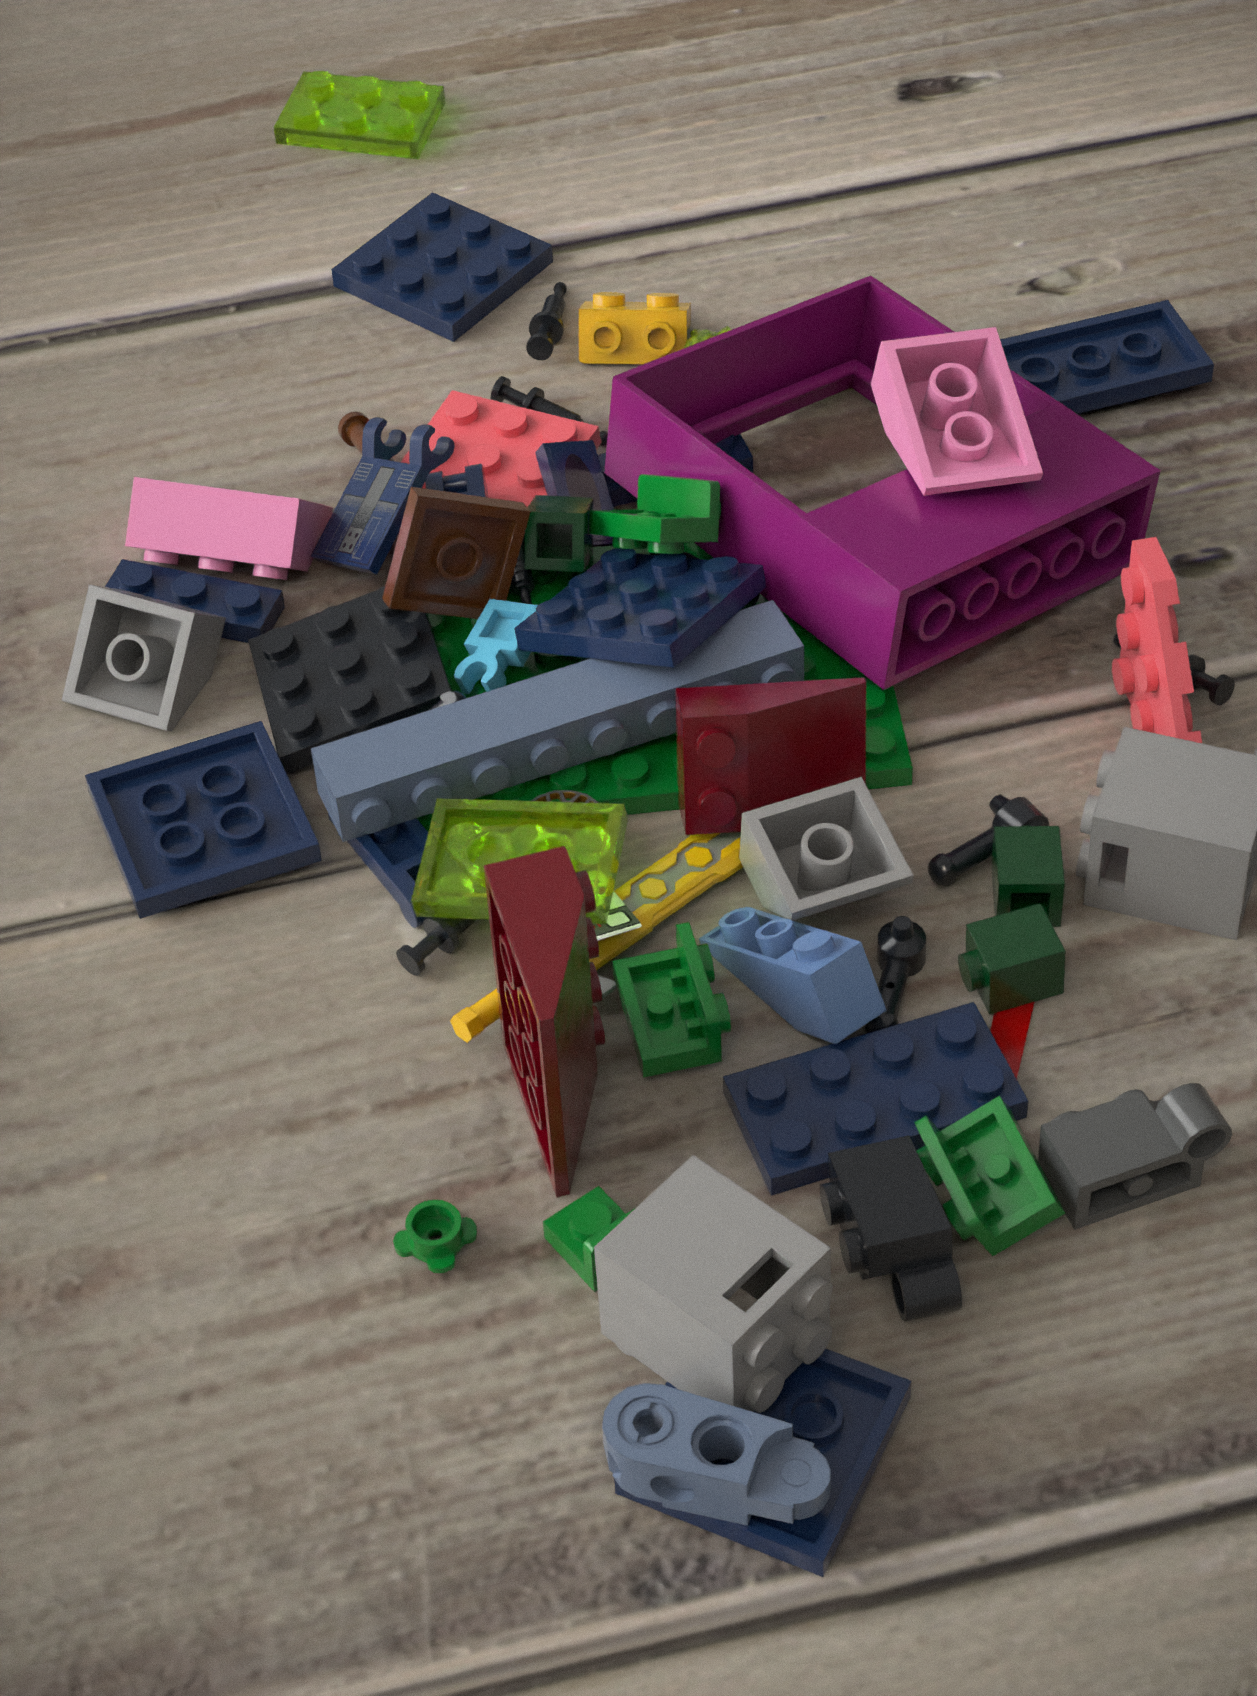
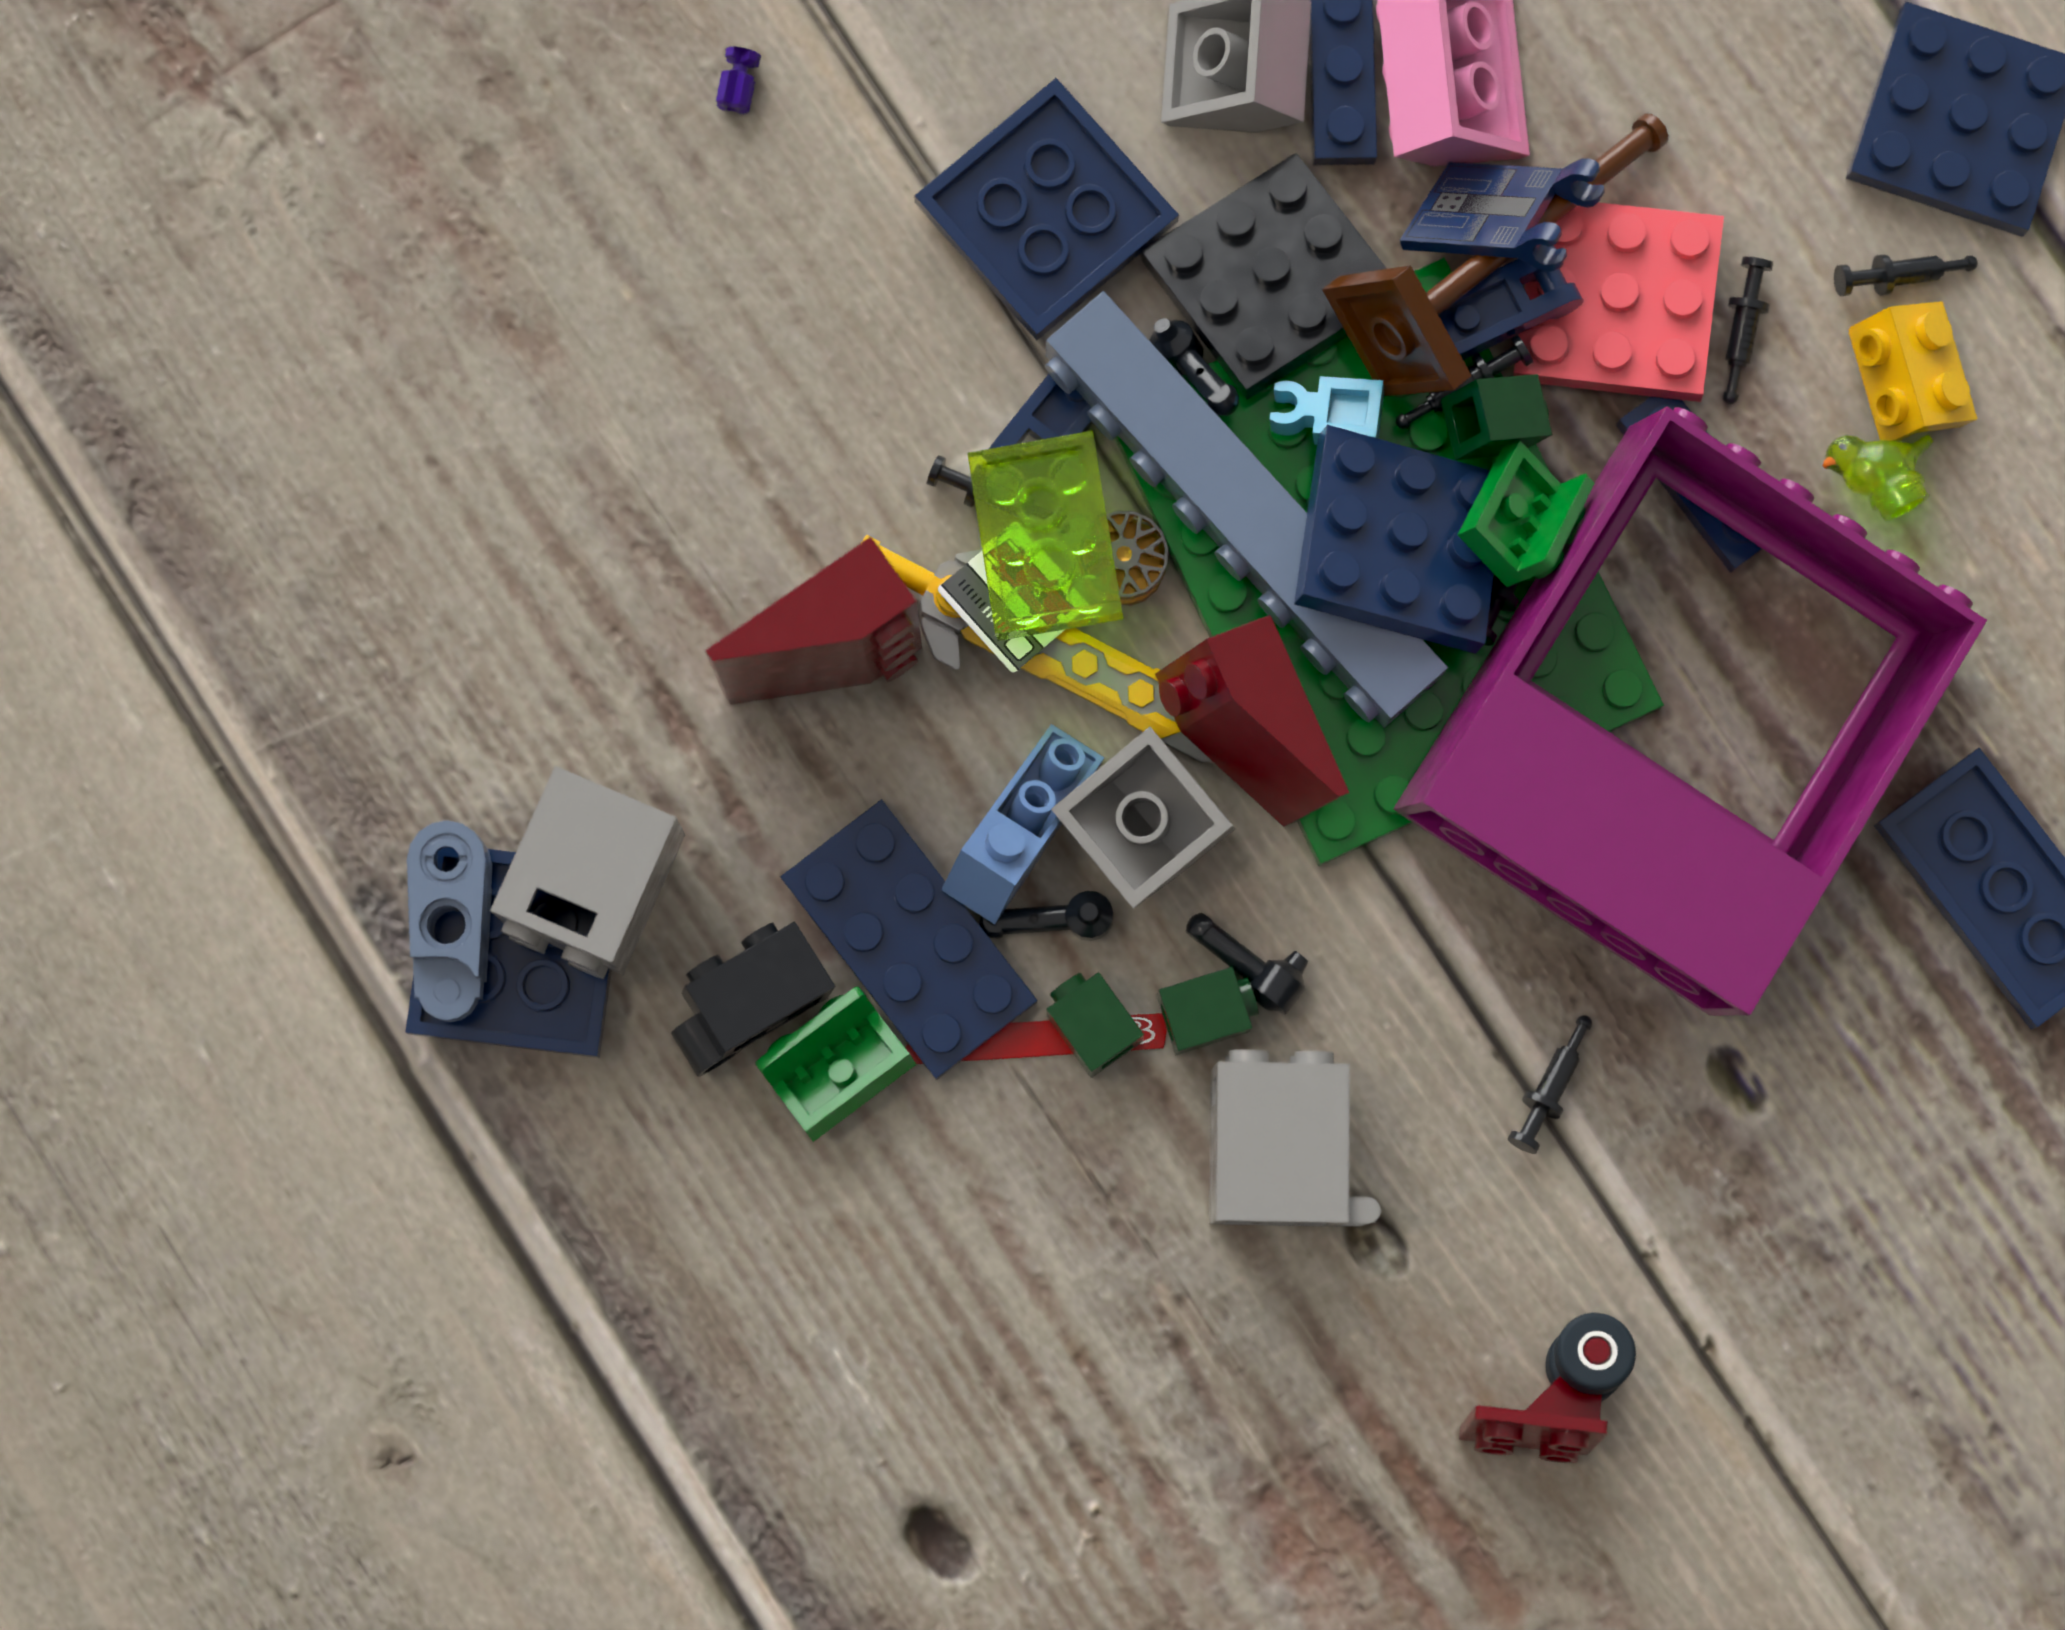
camera: 65 degrees right, 35 degrees up
green plate [393,1200,477,1273] -> none
dark blue tile [535,440,614,547] -> none
green bracket [543,1186,635,1292] -> none
green bracket [613,922,731,1078] -> none
bright pink slope [871,327,1043,496] -> none
dark grey hinge [1038,1083,1232,1230] -> none
coral plate [1112,537,1202,743] -> none

